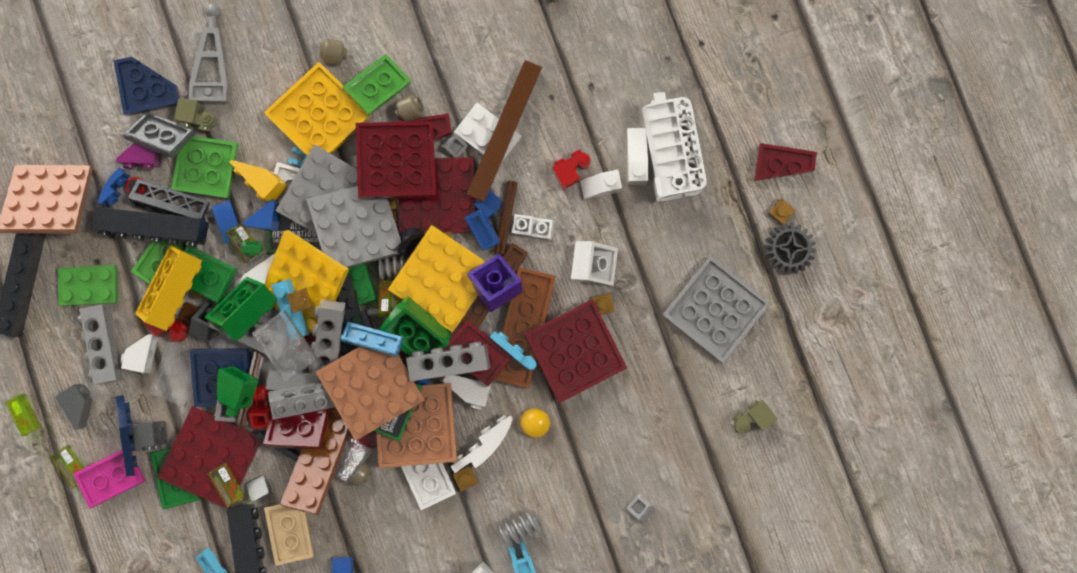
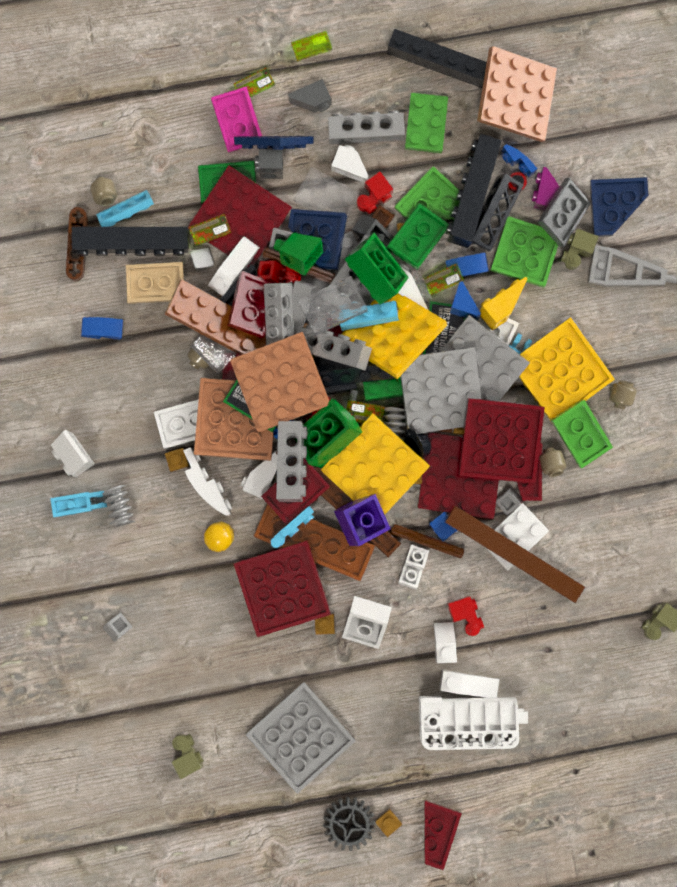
camera: 90 degrees right, 0 degrees up
yellow slope [135,245,202,331] -> none
green plate [241,241,262,256] -> none
pearl gold plate [287,288,313,313] -> none
dark azure tile [340,322,404,357] -> none
blue tile [465,209,501,251] -> none
none -> white slope [208,236,260,296]

